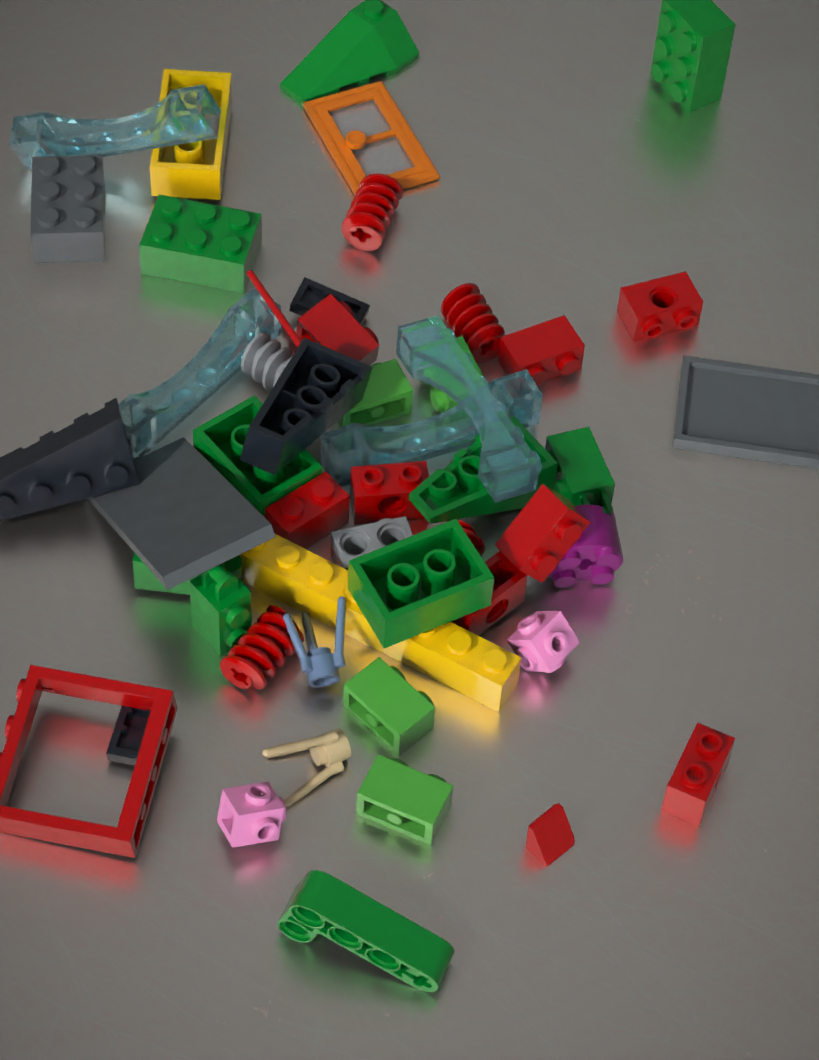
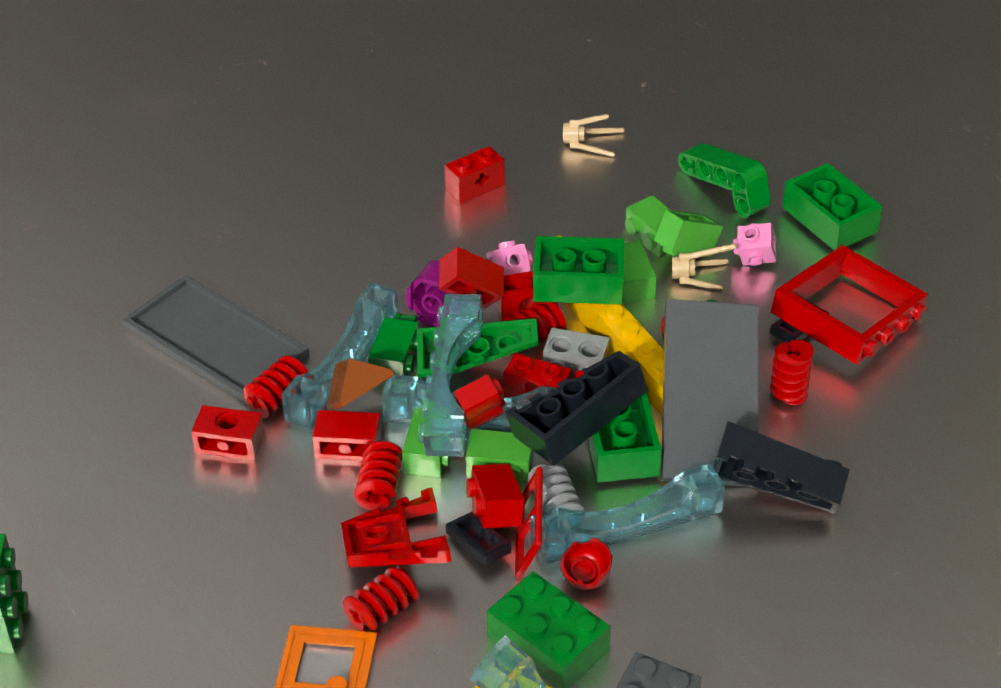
camera: 145 degrees left, 10 degrees down
sand blue plant [283,596,346,688] -> none
red slope [526,803,575,866] -> none
none -> red piece [243,355,311,419]
none -> clear light blue arch [281,282,398,430]
none -> dark orange slope [326,359,395,411]
none -> red wing [341,487,452,567]
none -> red brick [453,374,506,431]
none -> red hair [560,538,613,591]
none -> tan plant [563,114,625,157]
none -> bright green brick [654,209,723,259]
none -> red piece [770,339,814,405]
none -> green brick [782,163,883,250]

